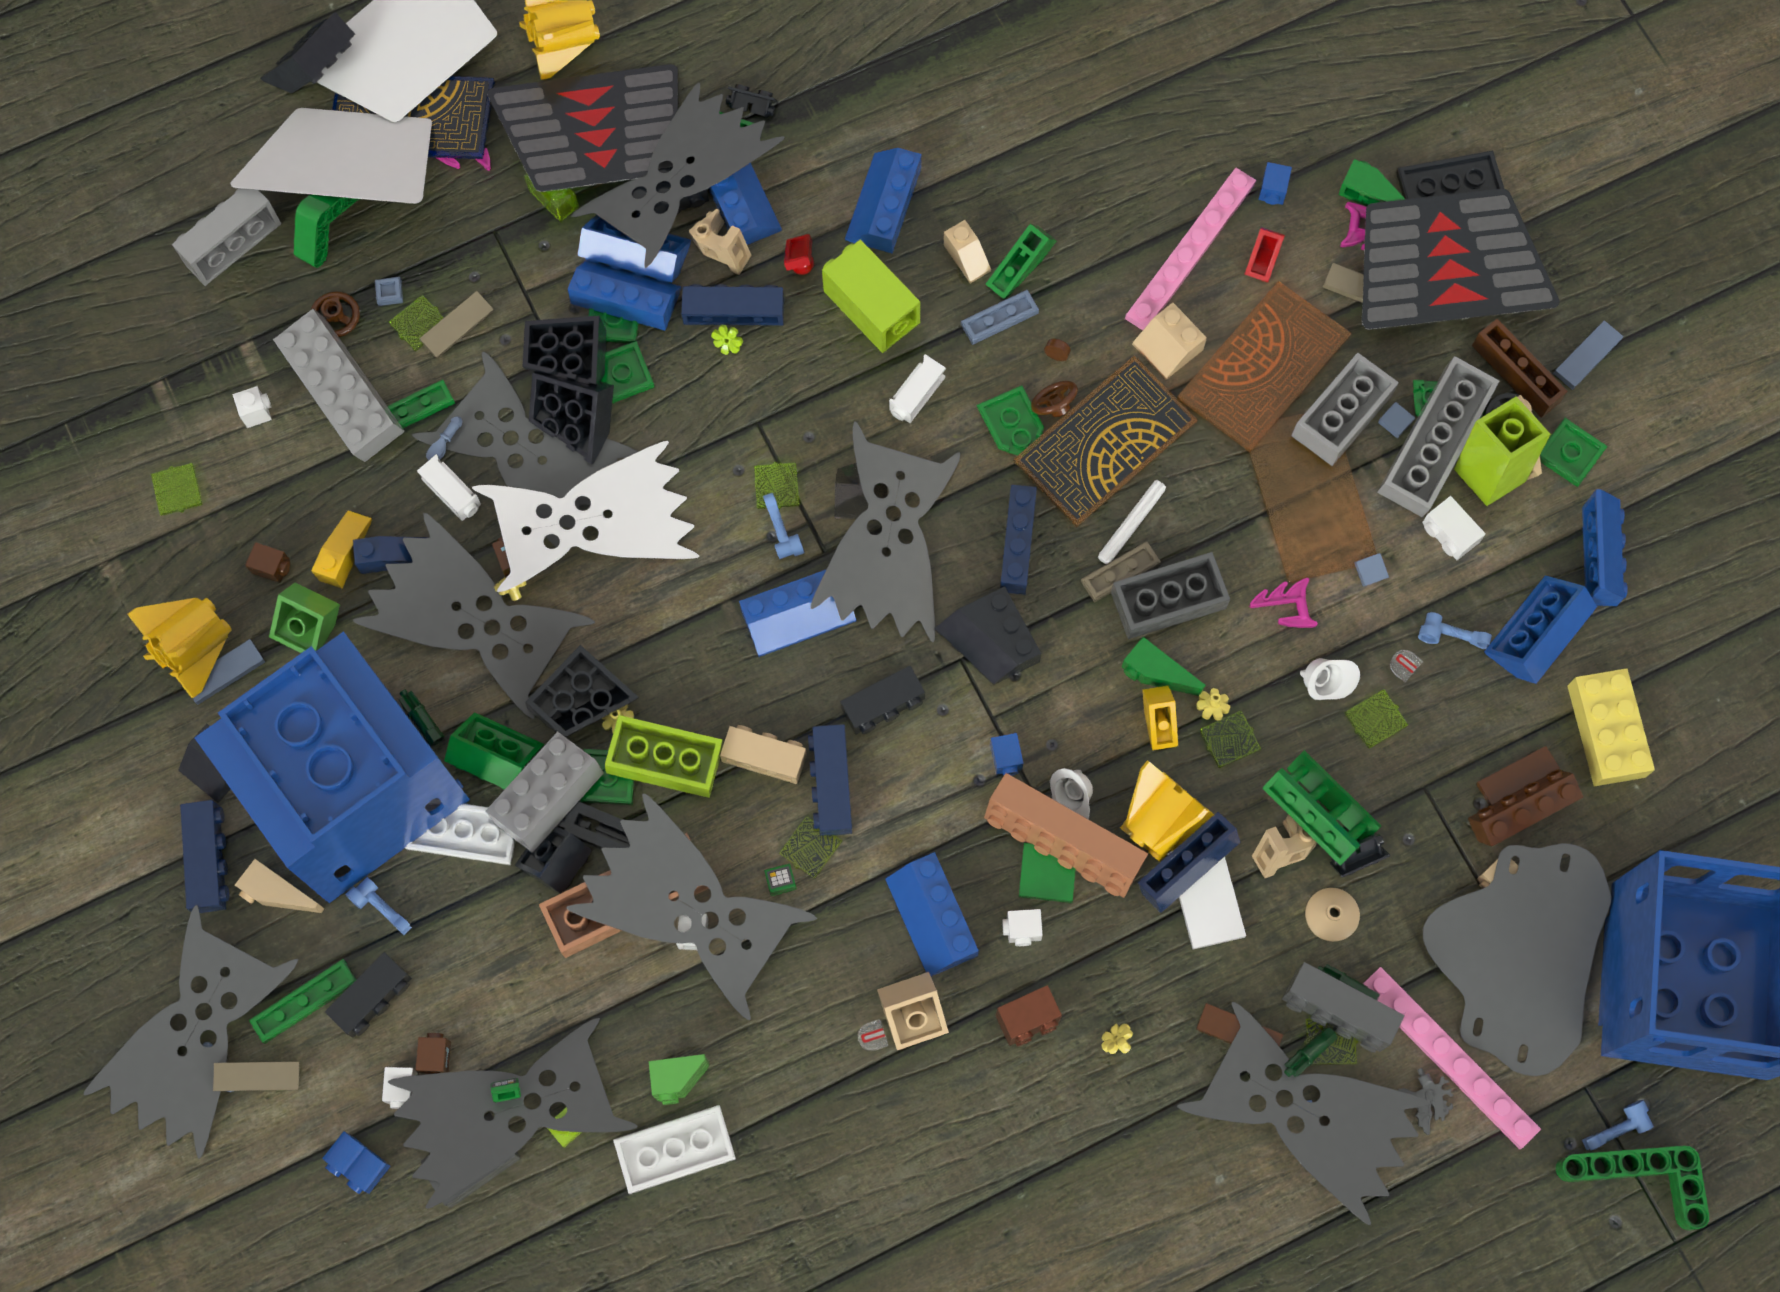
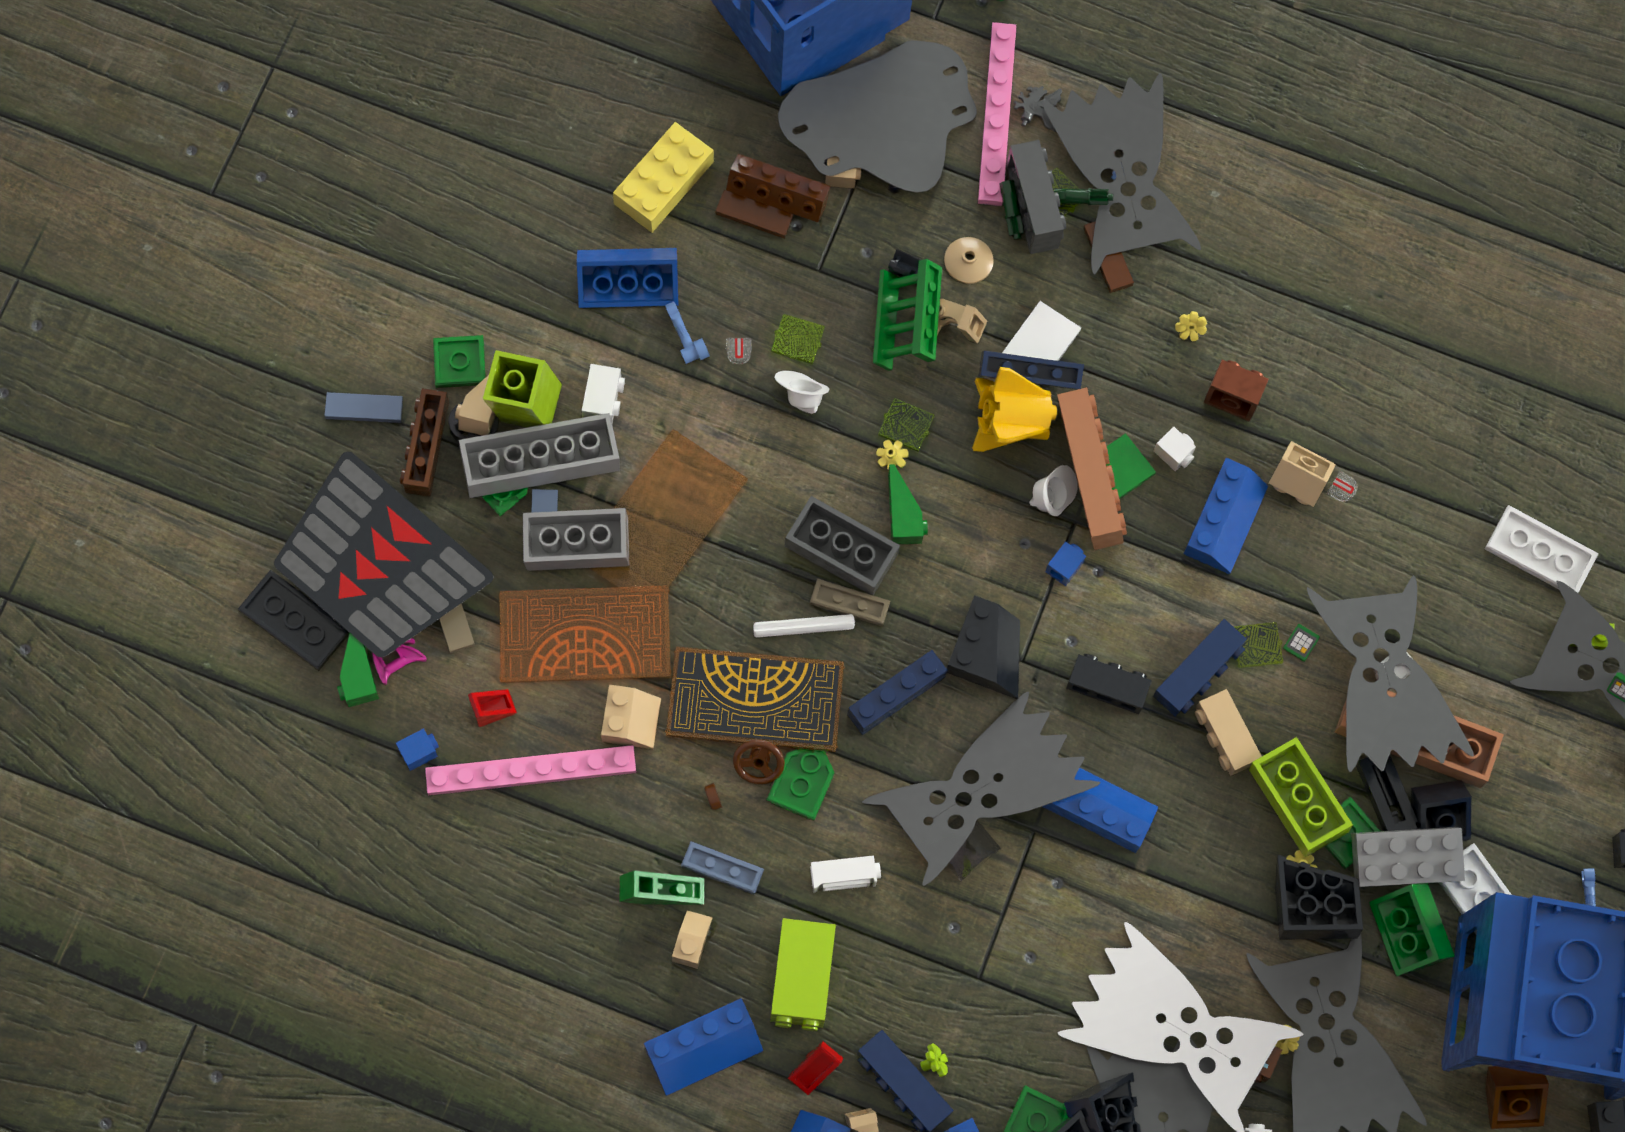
camera: 140 degrees left, 0 degrees up
dark green piece [399,689,445,746] -> none
bright green slope [649,1054,709,1105] -> none
clear neon green piece [754,462,799,510] -> none
medium blue brick [763,493,805,559] -> none
yellow slope [1142,686,1178,750] -> none
dark pink piece [1249,578,1318,628] -> none
sand blue tile [1354,553,1389,587] -> none
blue slope [1582,489,1628,606] -> none

